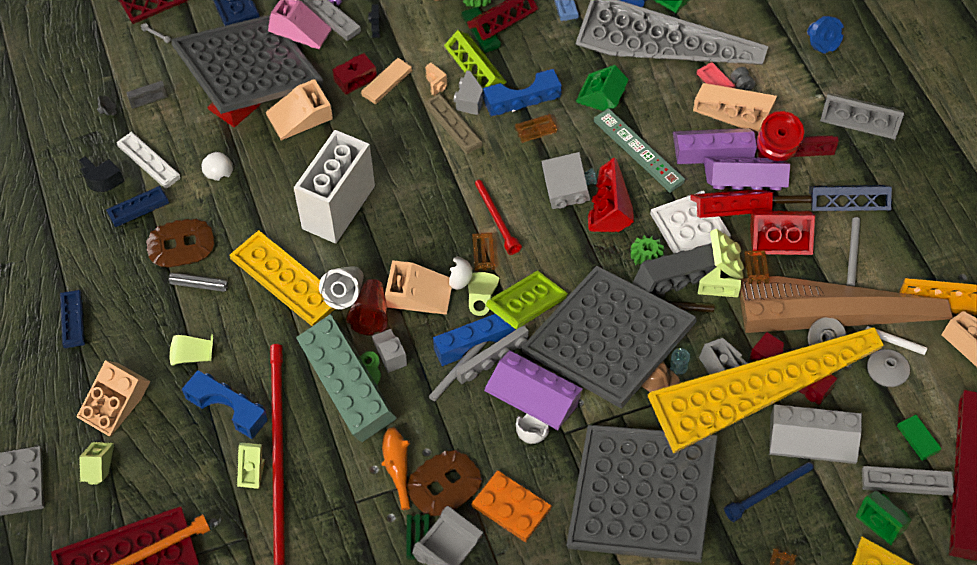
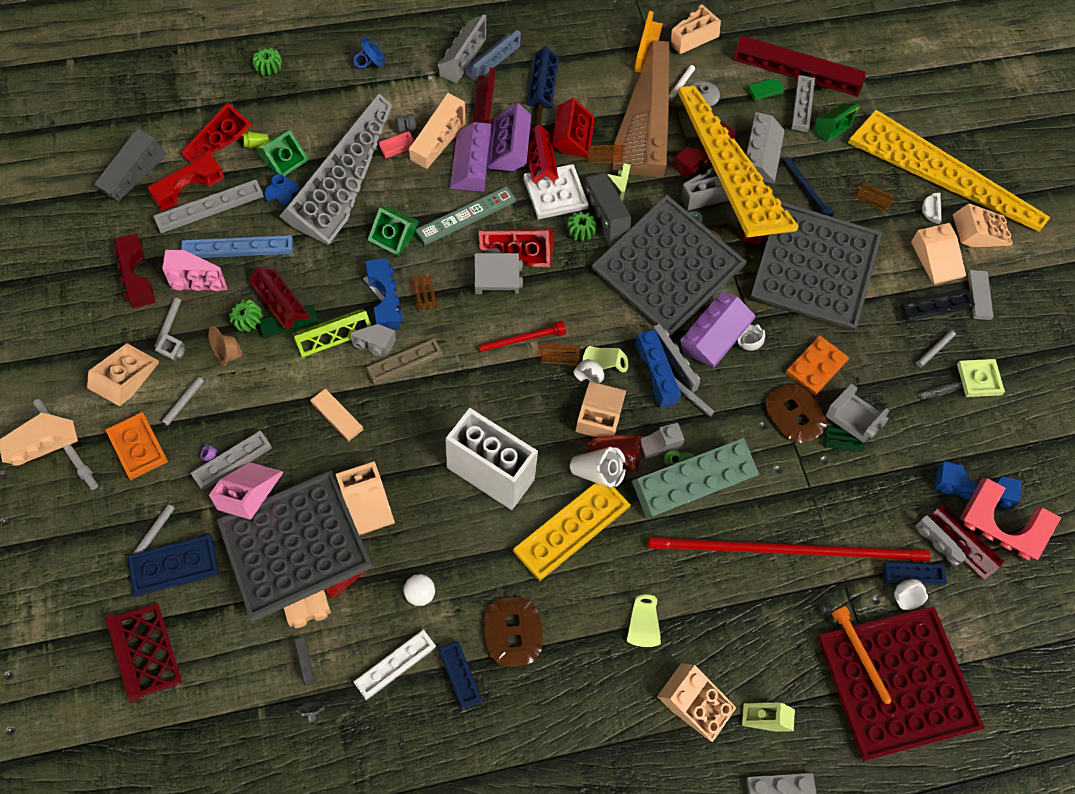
camera: 90 degrees left, 5 degrees up
dark blue plate [60,290,85,348] -> none
black brick [79,156,124,192] -> none
light grey hinge [141,23,171,43] -> none
dark grey axle [168,273,228,292] -> none
blue arch [182,371,268,439] -> none
yellowish green slope [237,443,265,489] -> none
dark red brick [332,53,377,95] -> none
black plate [368,4,380,38] -> none
orange piece [382,427,410,510] -> none
light nougat bracket [426,63,447,96] -> none
lime tile [485,271,568,330] -> none
dark brown bar [664,300,714,313] -> none
yellowish green plate [710,229,744,280] -> none
red wheel [757,111,804,161] -> none
light grey dish [808,317,846,346] -> none
light grey bar [847,217,860,287] -> none
none -> light nougat brick [284,590,331,628]
none -> sand blue fence [464,30,521,82]

